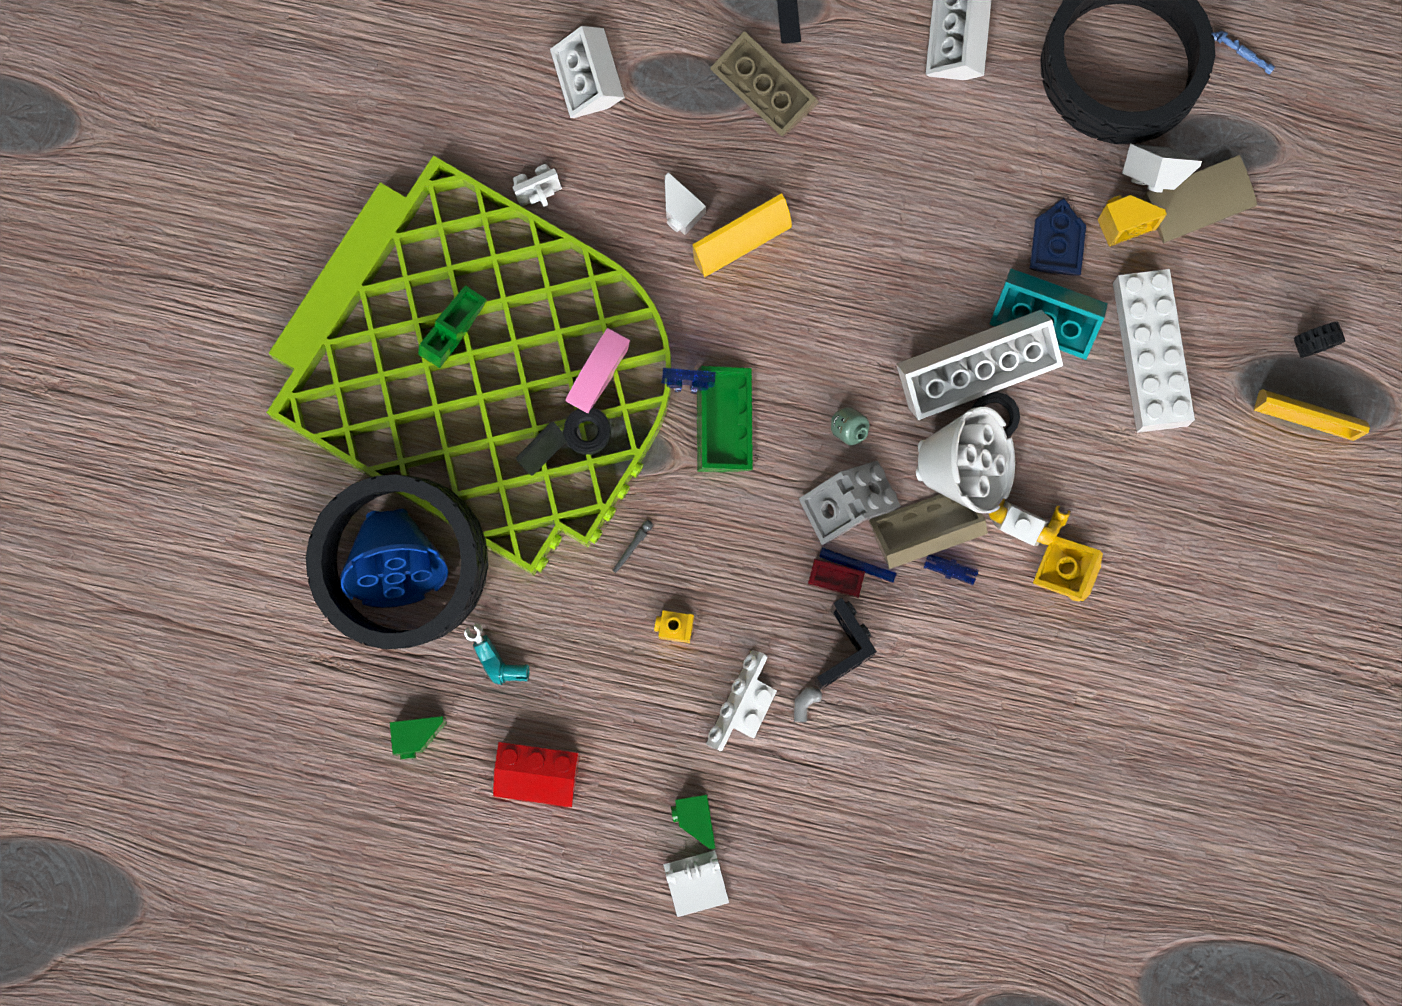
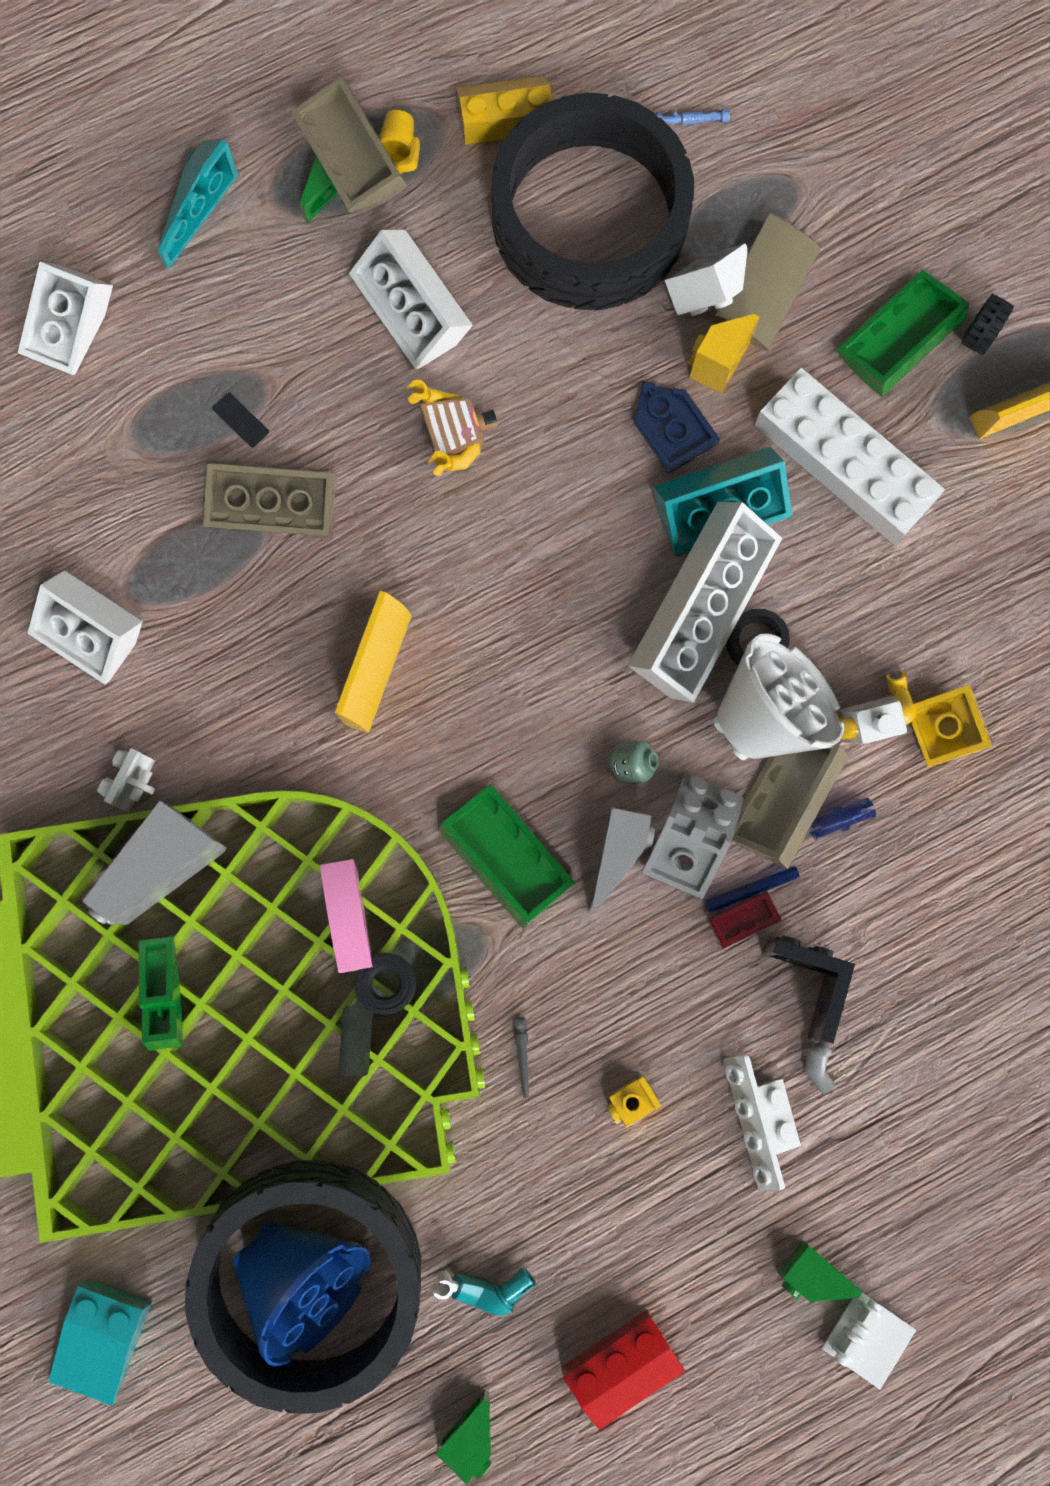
camera: 45 degrees left, 0 degrees up
clear blue hinge [661,368,716,394] -> none
white slope [665,173,706,235] -> none
none -> teal slope [48,1279,152,1406]
none -> light grey slope [82,801,227,926]
none -> torso [406,379,498,476]
none -> light grey slope [589,808,656,912]
none -> green slope [837,270,970,397]

